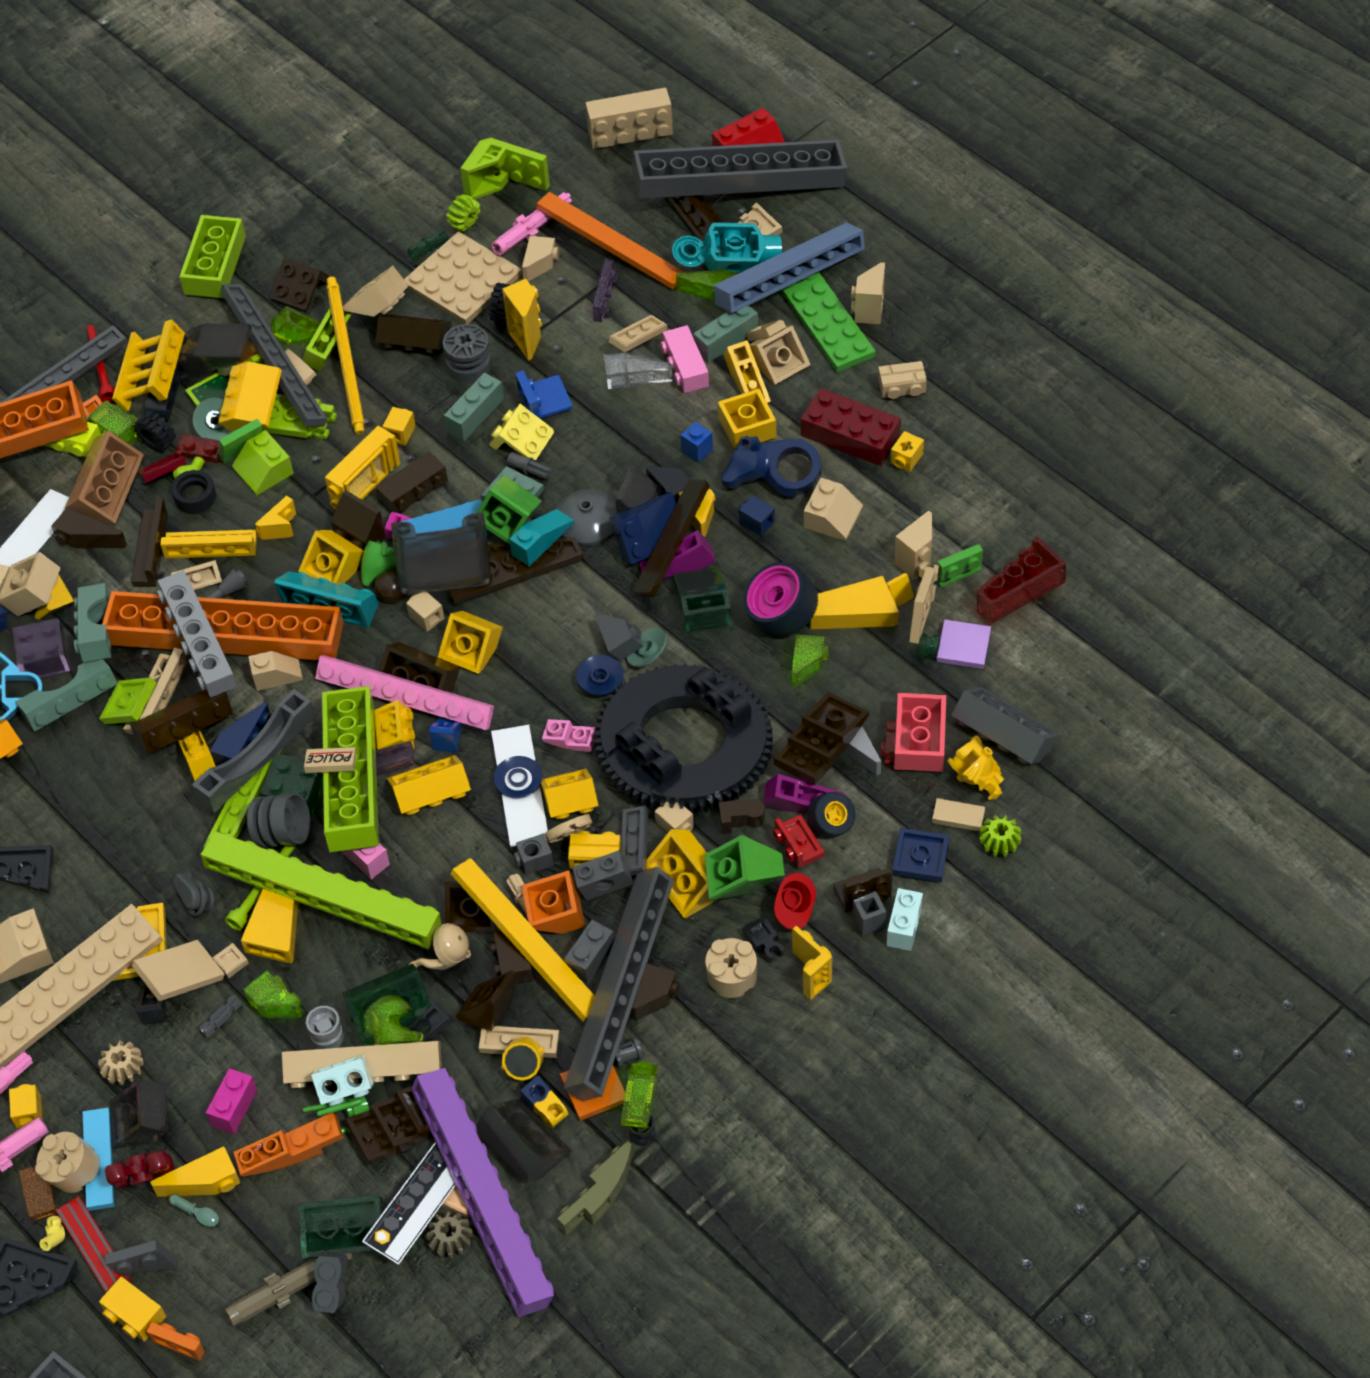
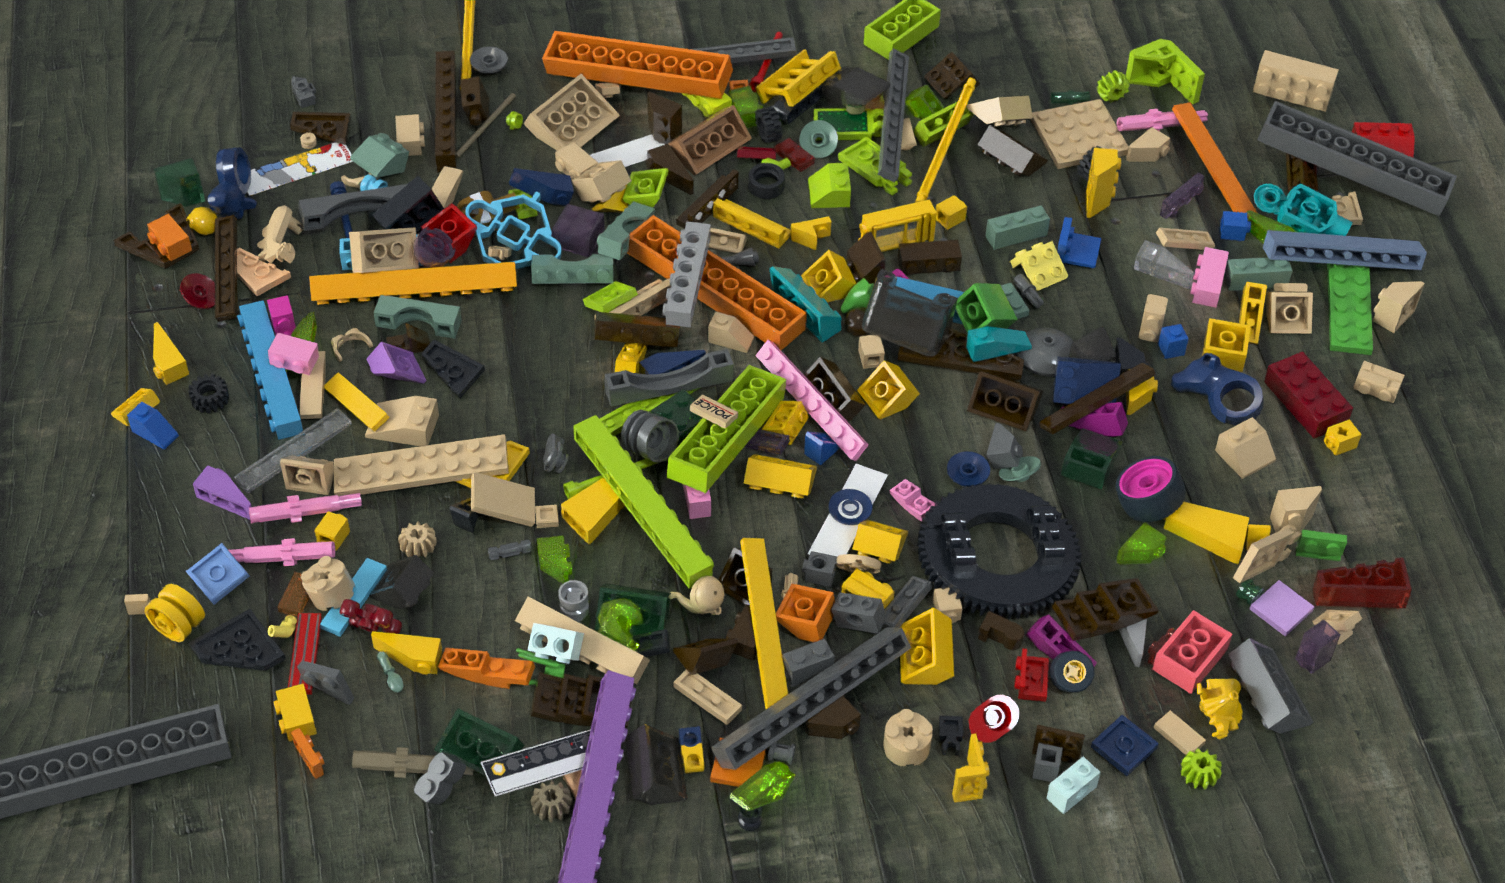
camera: 30 degrees right, 5 degrees down
dark pink brick [206,1068,257,1135] -> none
yellow slope [218,362,282,432] -> none
bright green tile [219,419,262,464] -> none
dark grey wheel [443,324,492,383] -> none
piece [501,1037,545,1080] -> none
olive slope [557,1141,633,1236] -> none
bright green slope [705,835,784,900] -> none
dark blue brick [738,496,775,536] -> none
none -> lime slope [623,168,668,208]
none -> dark brown slope [647,92,682,144]
none -> dark brown slope [967,370,1043,431]
none -> tan brick [1138,294,1168,342]
none -> blue brick [1220,211,1251,241]
none -> clear purple brick [1295,619,1341,674]
none -> tan slope [1313,610,1362,645]

